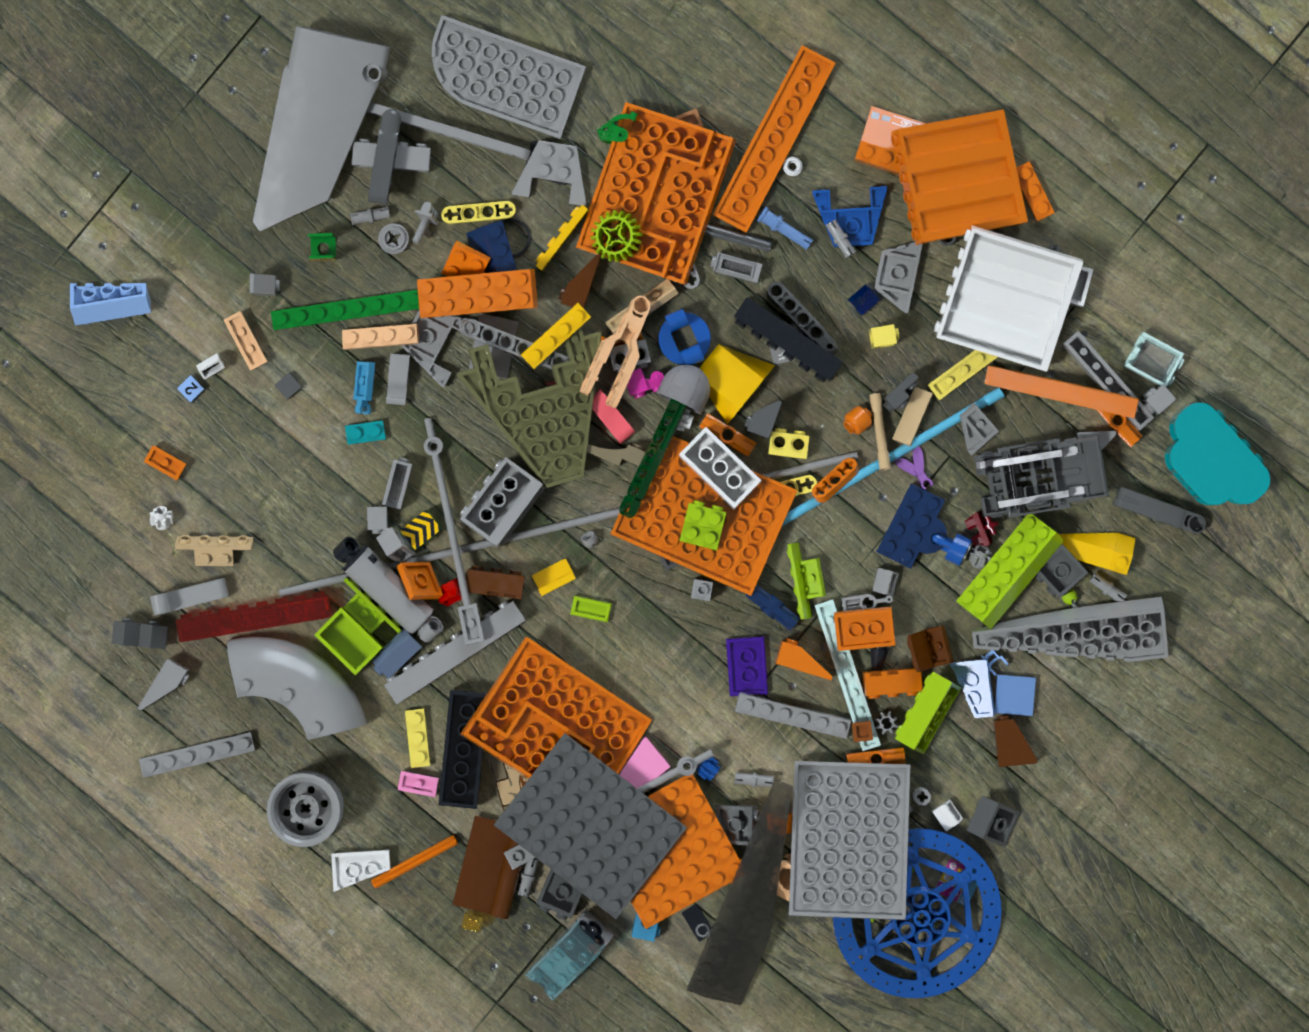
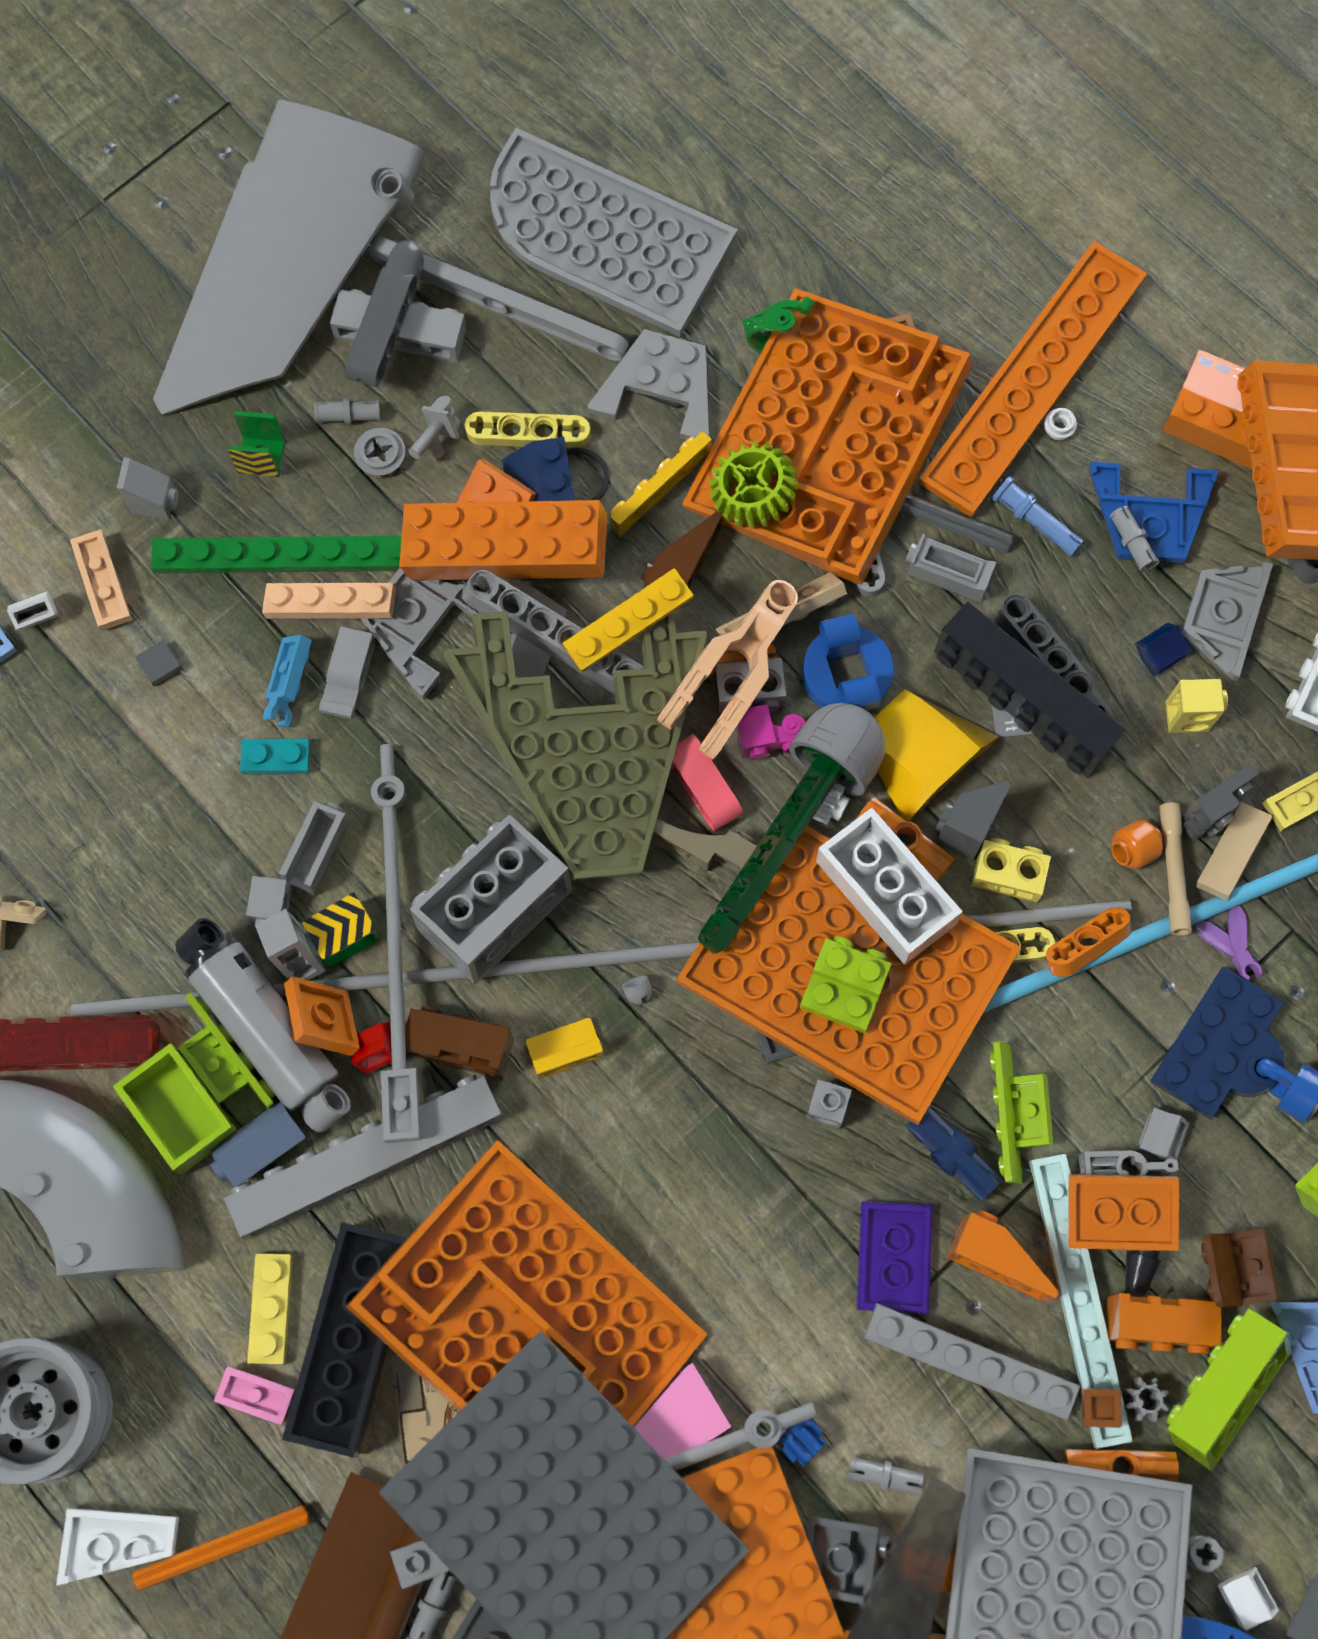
camera: 10 degrees right, 15 degrees down
lime tile [570,596,612,622] -> none

